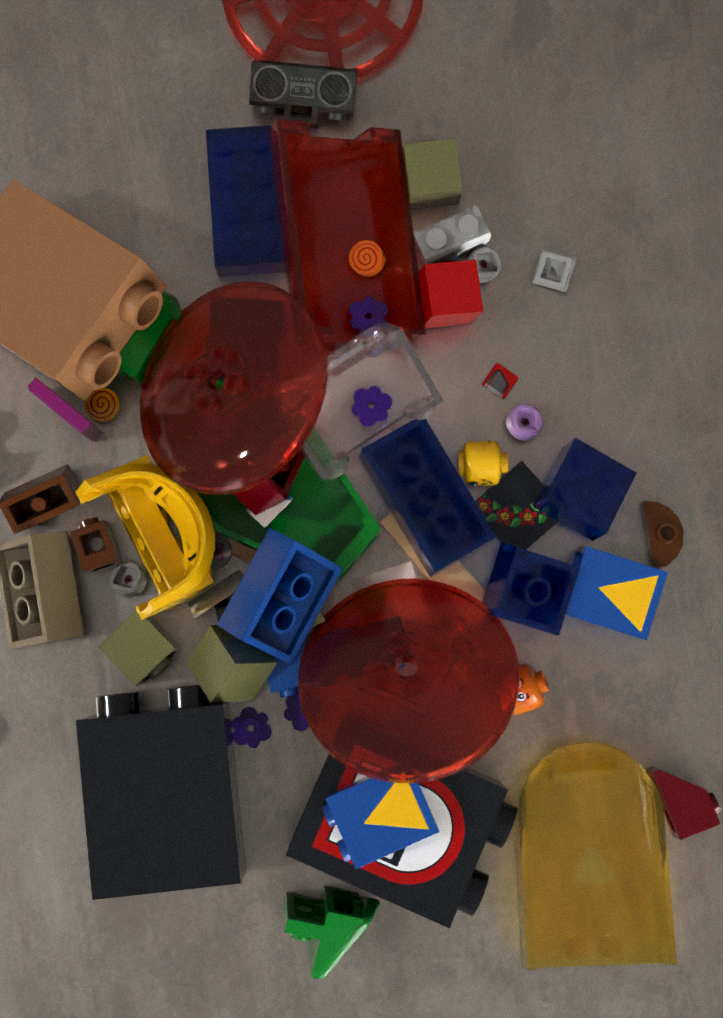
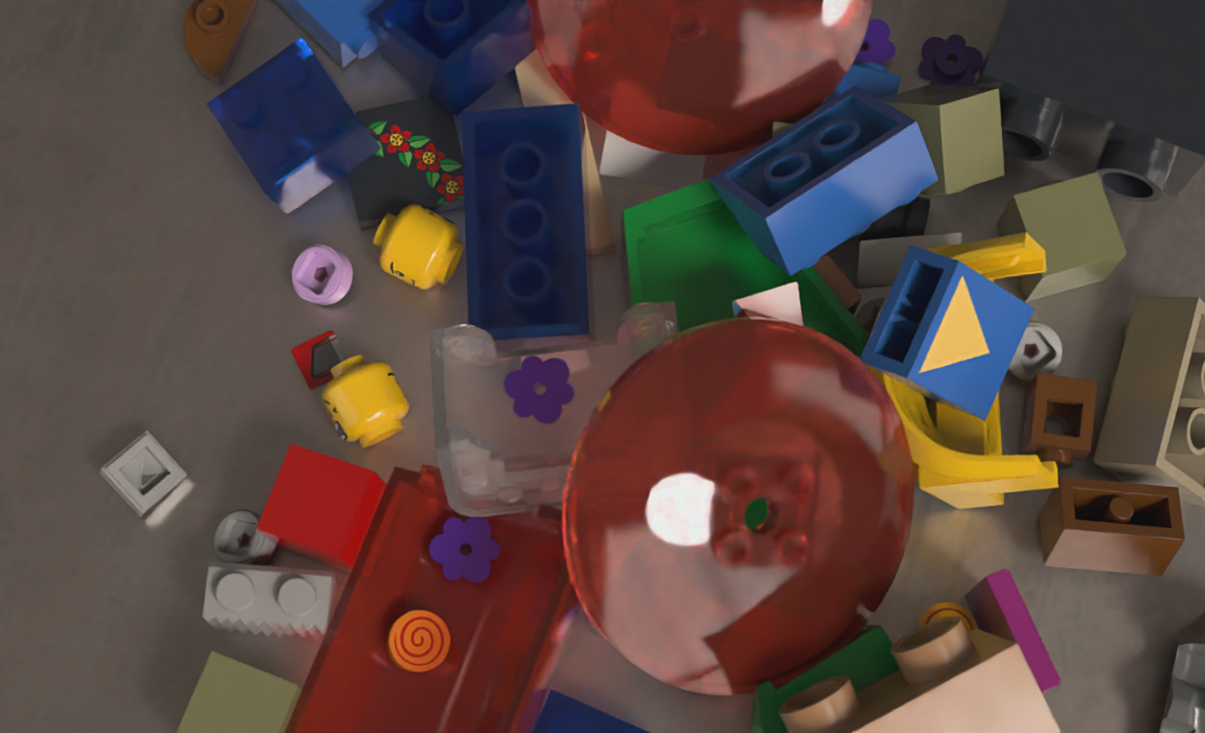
camera: 155 degrees left, 10 degrees down
none -> yellow head [321,355,410,448]
none -> blue brick [860,245,1034,421]

